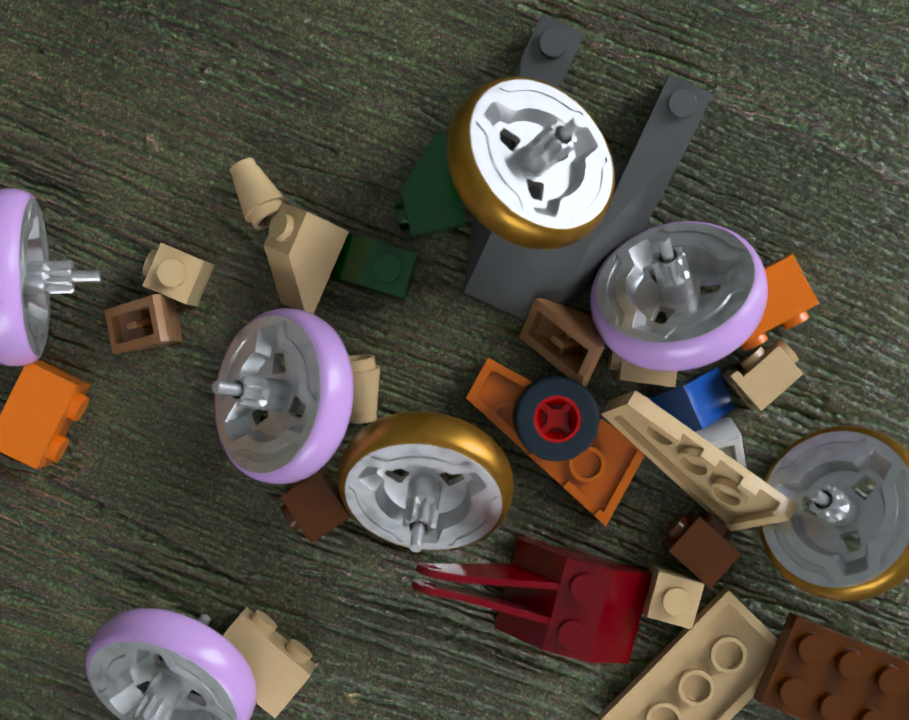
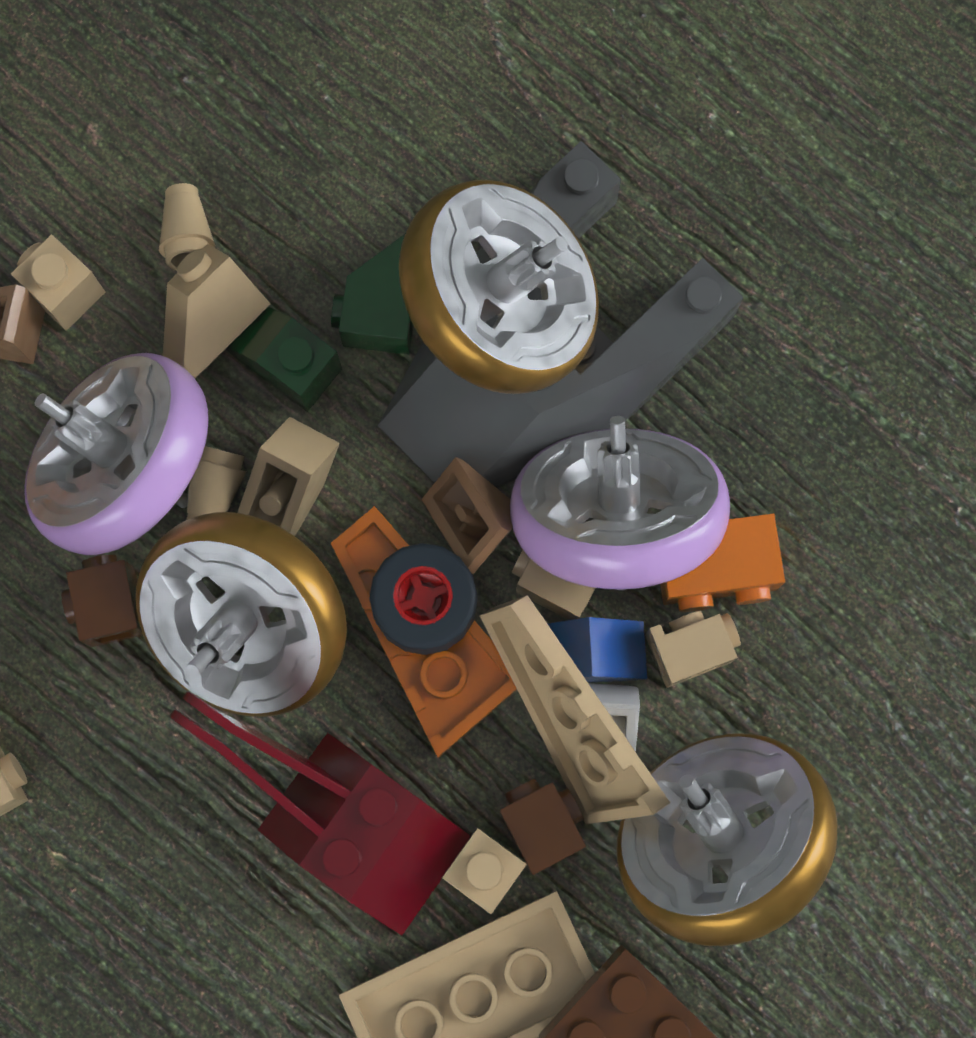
camera: 20 degrees right, 10 degrees down
none -> tan slope [237,417,340,536]

